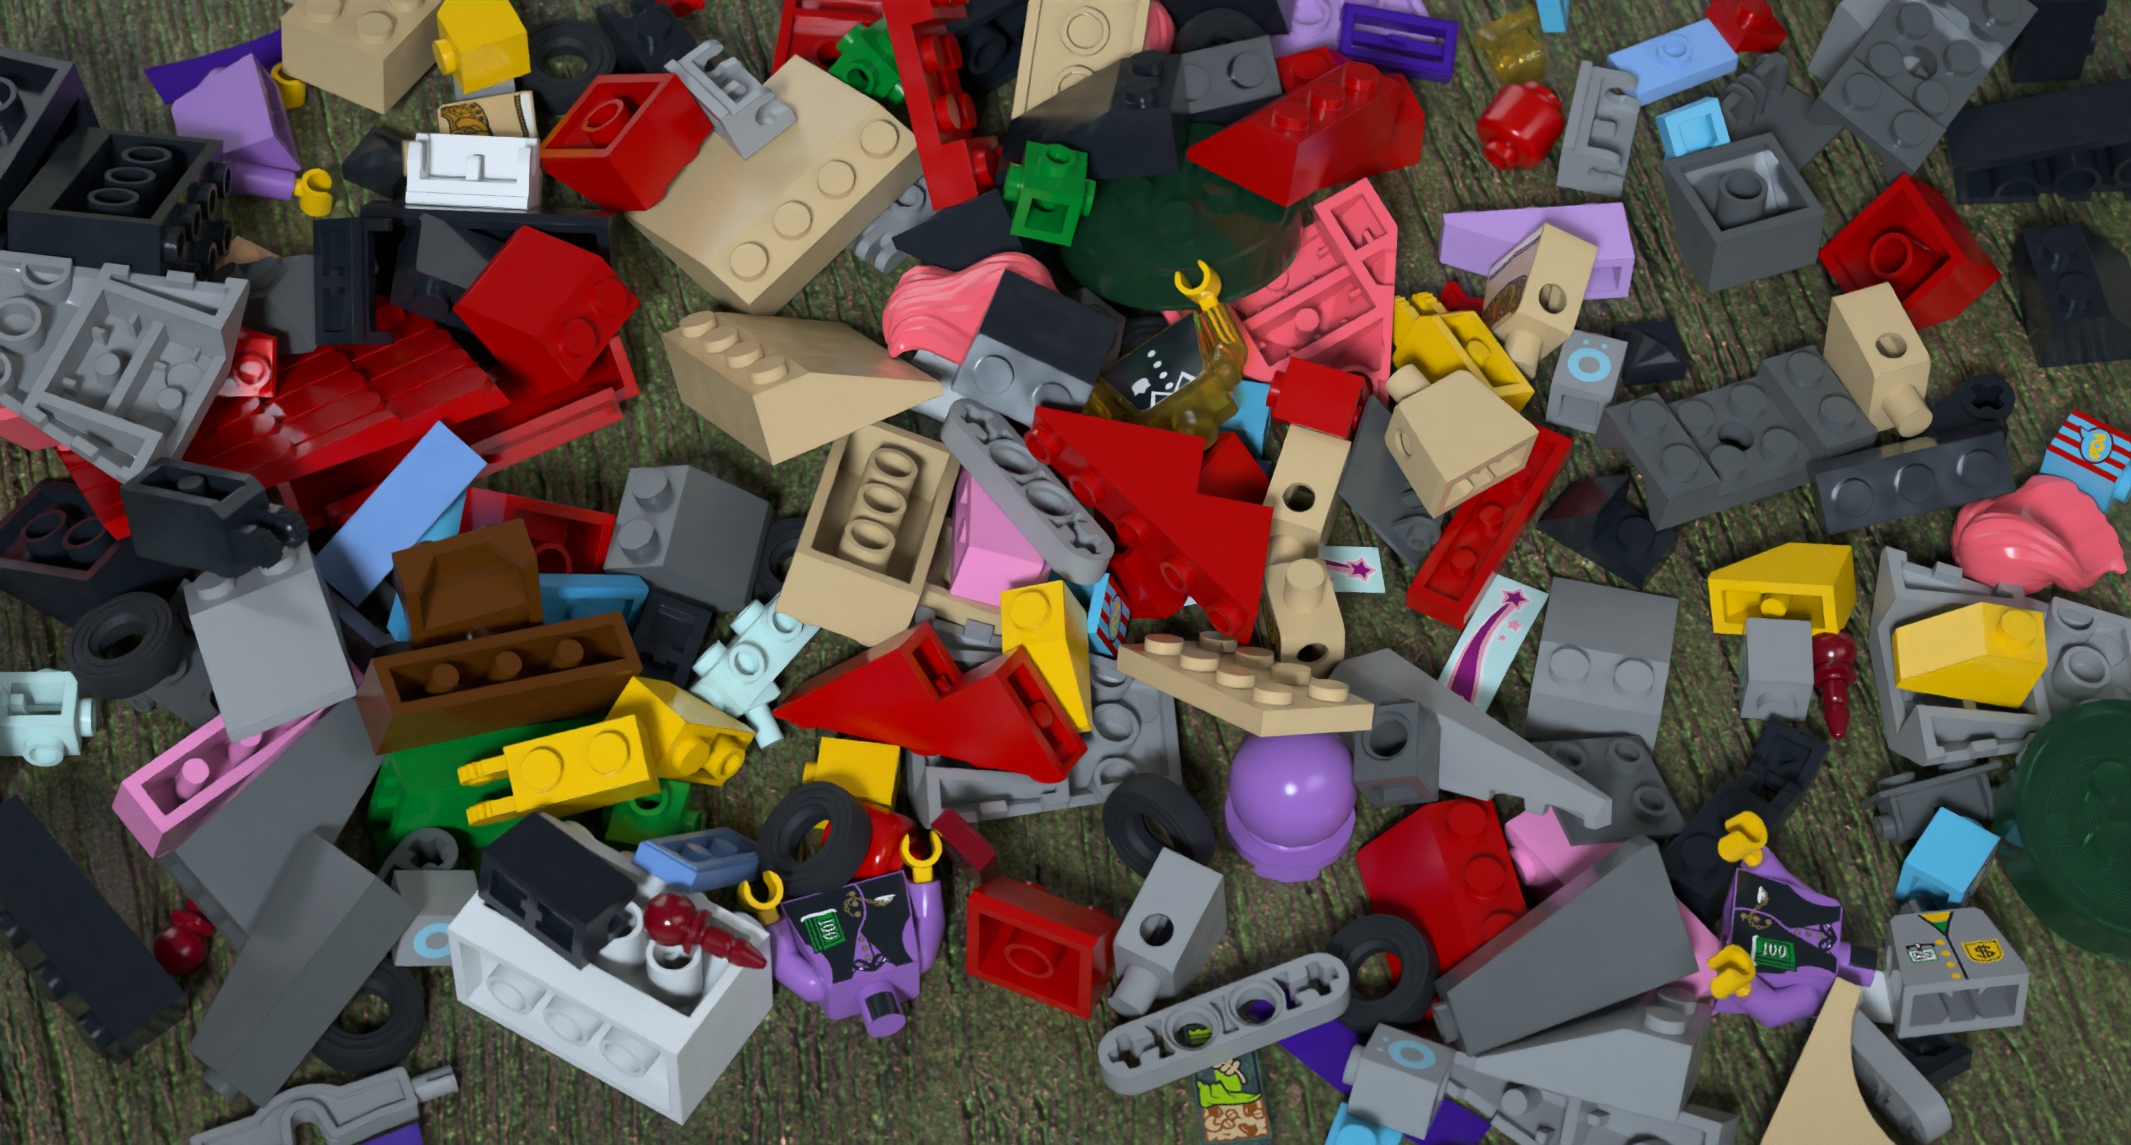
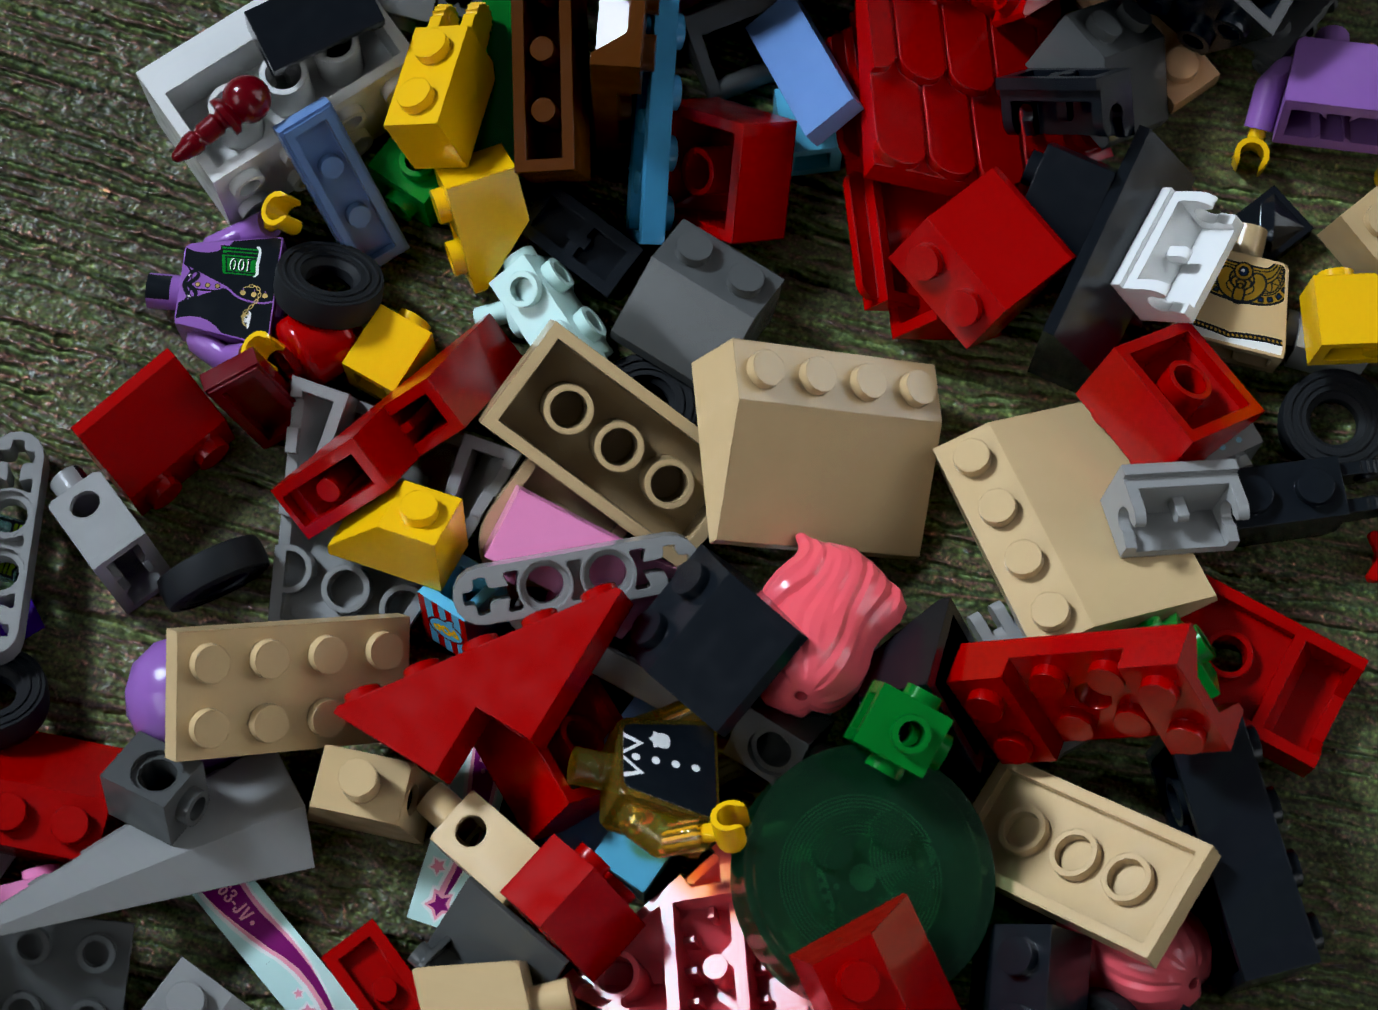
camera: 115 degrees right, 20 degrees up
black slope [995,50,1191,186] -> none

